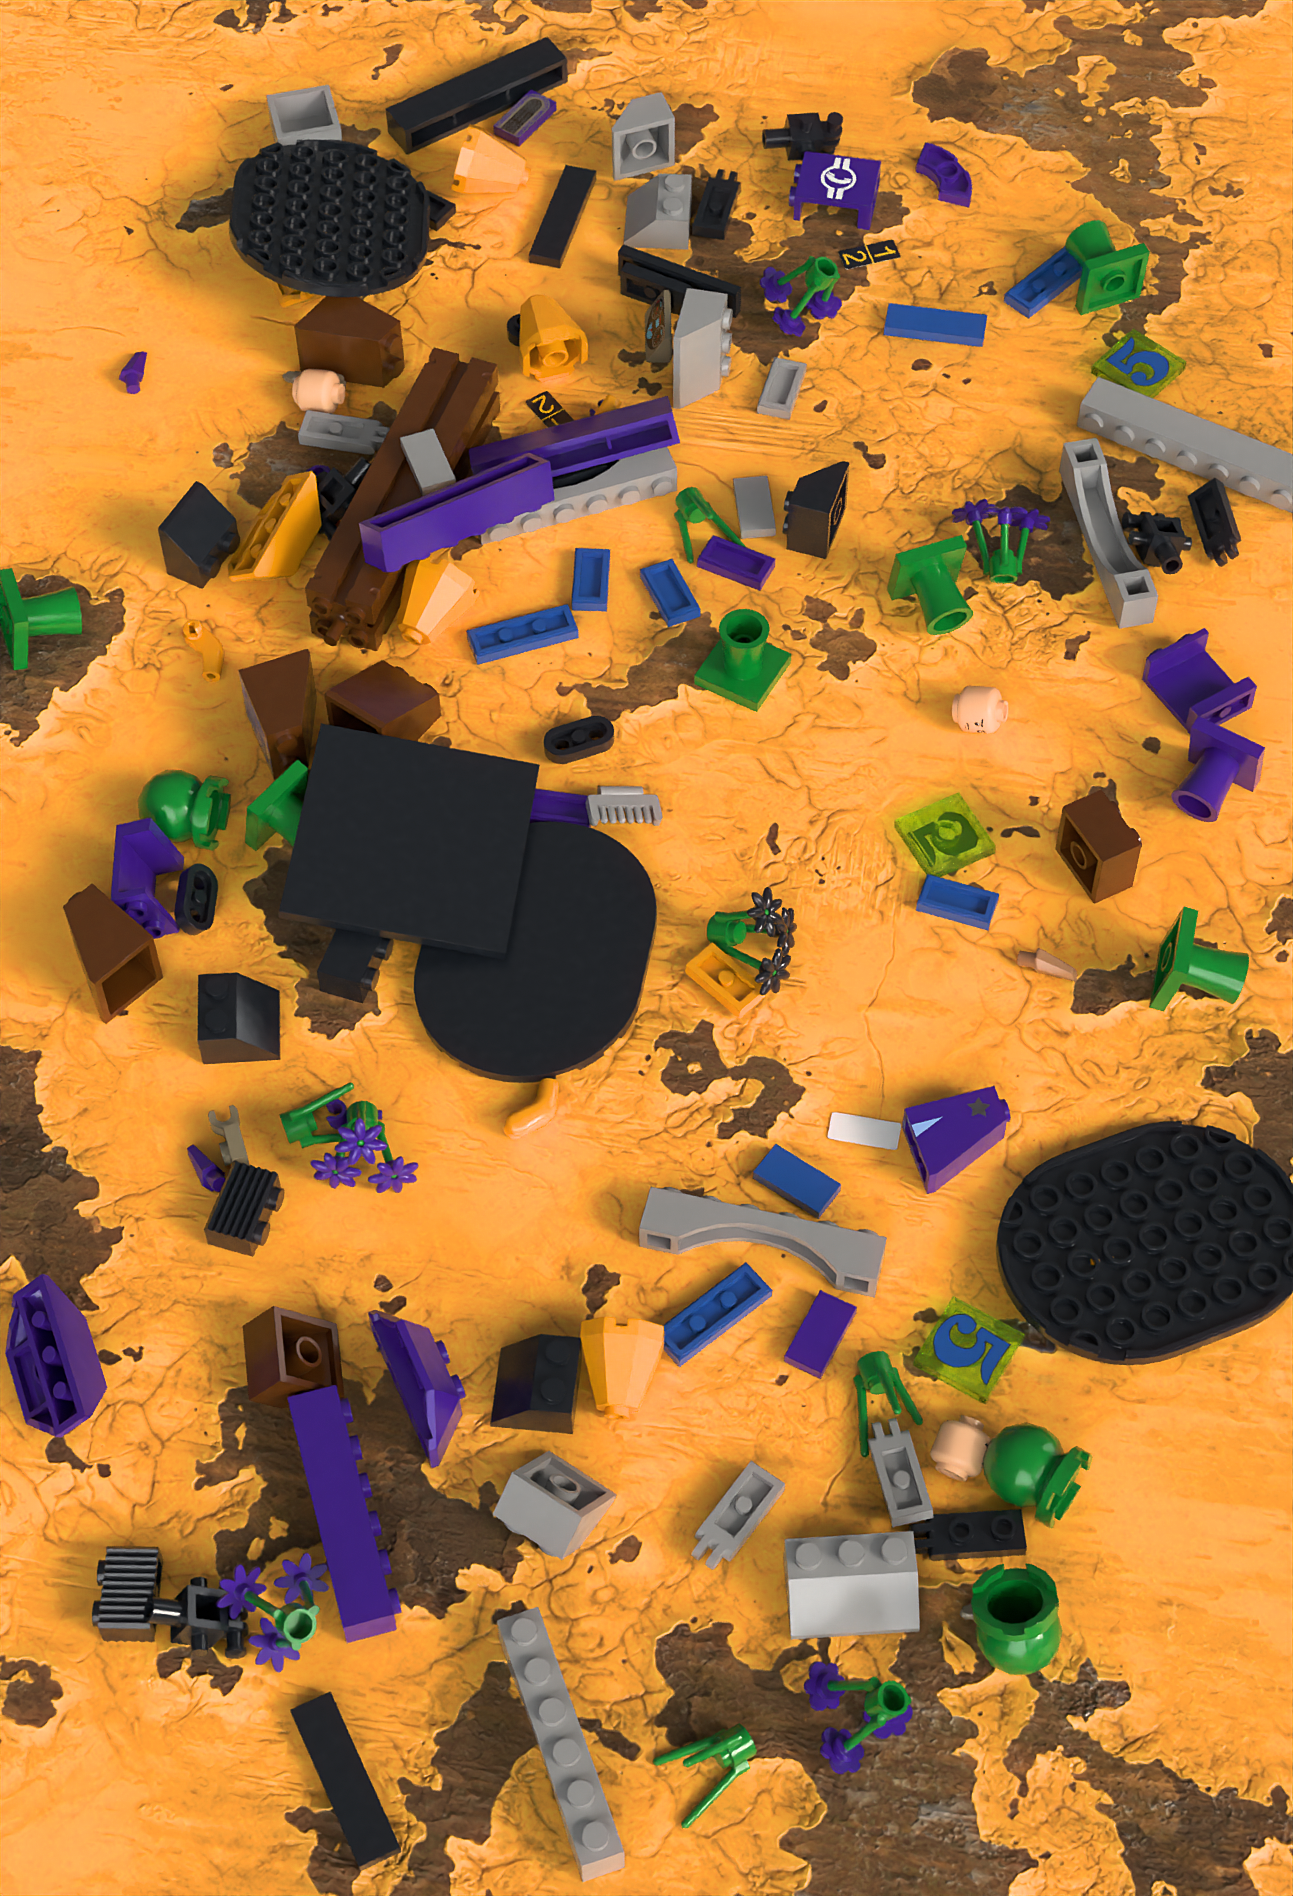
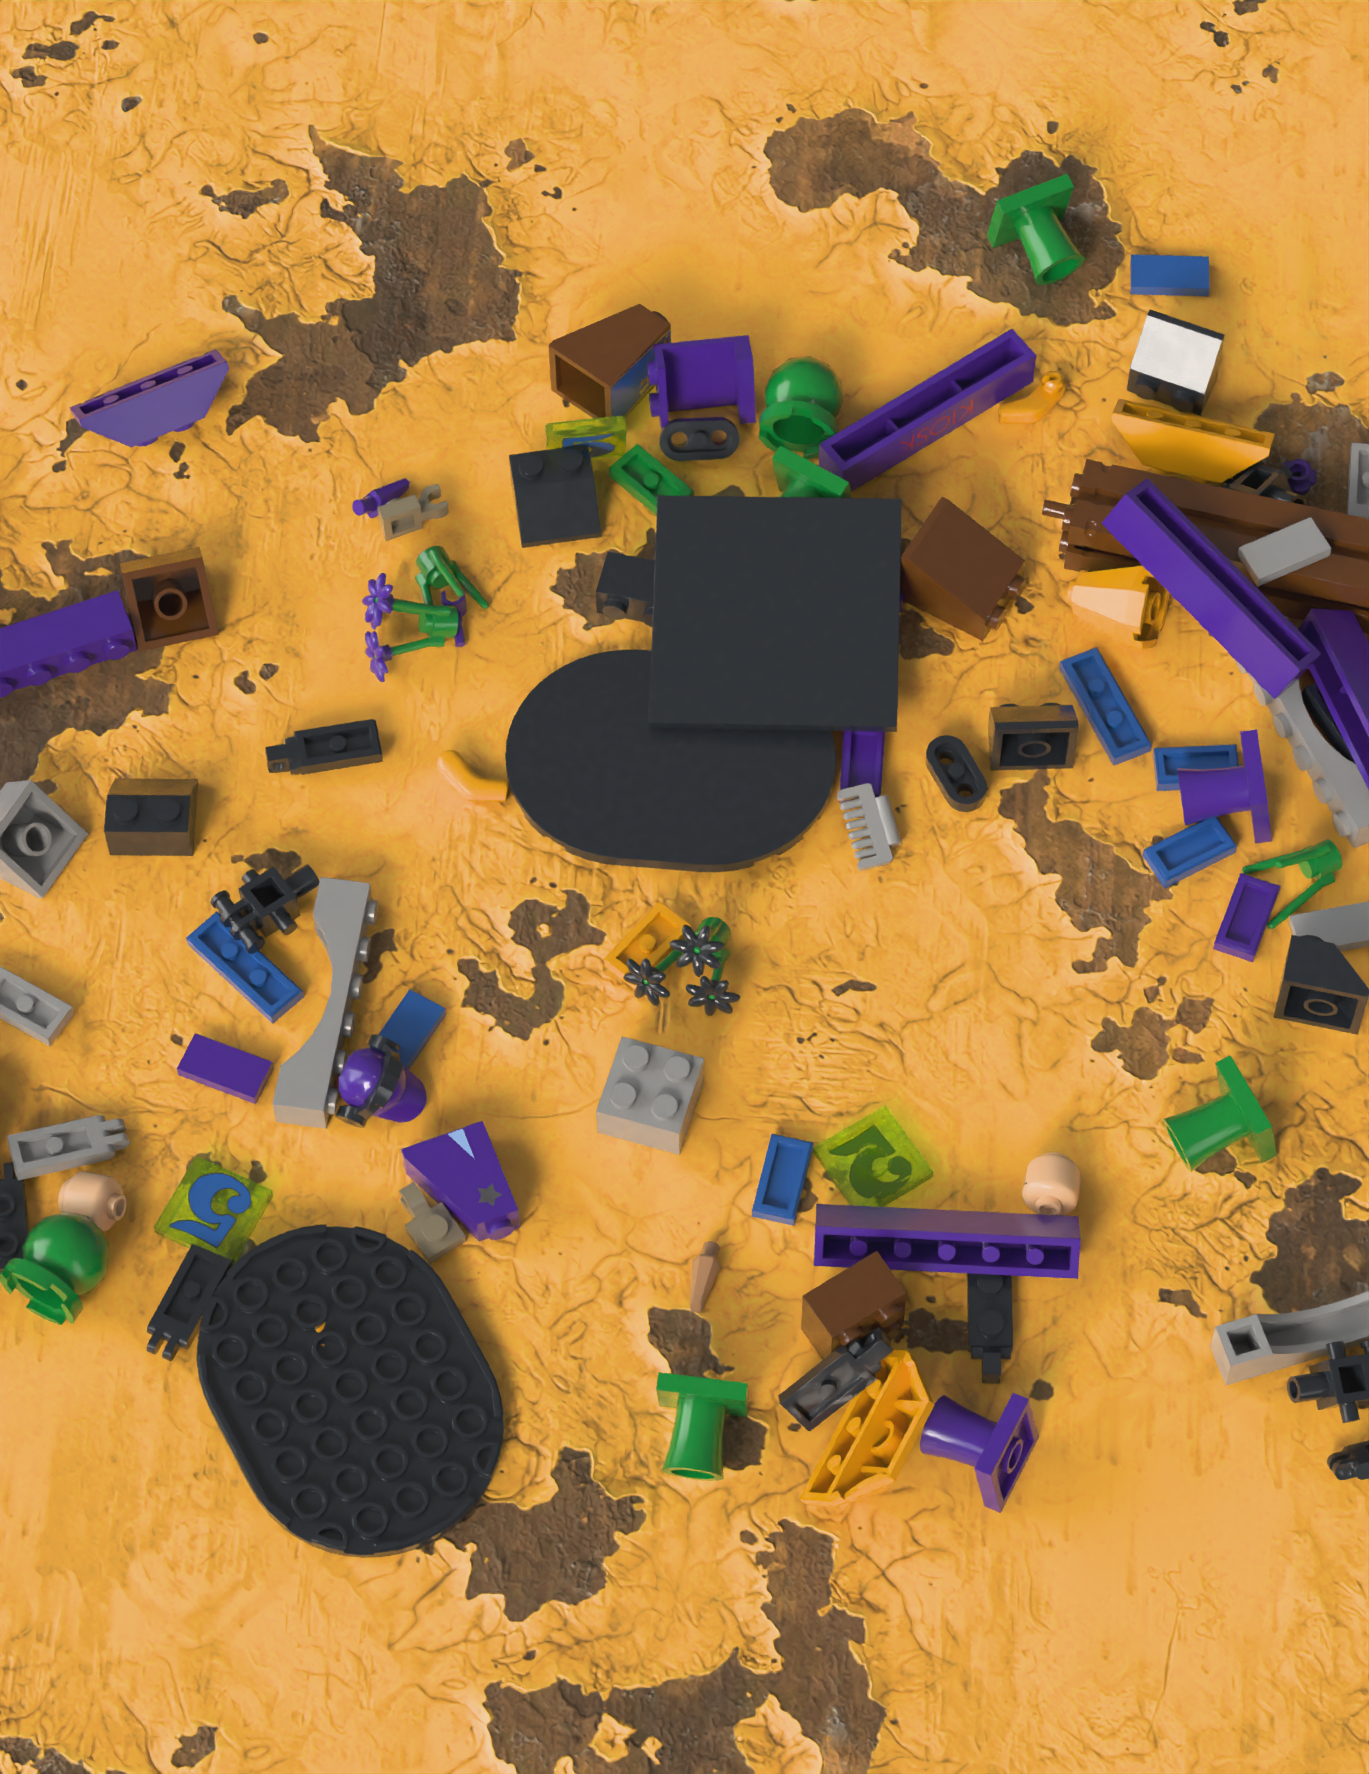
camera: 85 degrees right, 5 degrees up
black brick [204,1160,284,1257] -> none
reddish brown slope [238,649,317,779] -> none
dark purple wedge [368,1309,466,1468] -> none
light orange cone [580,1317,665,1420] -> none
green plant [694,609,791,712] -> none
white sticker [827,1112,901,1150] -> none
green plant [853,1351,923,1457] -> none
plant [952,499,1050,584] -> none
dark purple panel [1142,628,1257,734] -> none
none -> black hinge [146,1244,233,1362]
none -> black piece [210,864,320,954]
none -> black hinge [265,719,383,775]
none -> dark purple cap [335,1034,427,1128]
none -> dark tan plate [399,1182,466,1265]
none -> clear neon green tile [545,416,627,459]
none -> light grey brick [596,1036,704,1155]
none -> green plate [609,444,694,516]
none -> black hinge [778,1327,893,1431]
none -> light orange wedge [799,1350,935,1507]
none -> dark purple brick [814,1204,1081,1279]
none -> dark purple brick [819,329,1036,492]
none -> black hinge [967,1273,1013,1384]
none -> black slope [988,702,1079,771]
none -> blue tile [1130,254,1209,296]
none -> dark purple plant [1177,729,1272,844]

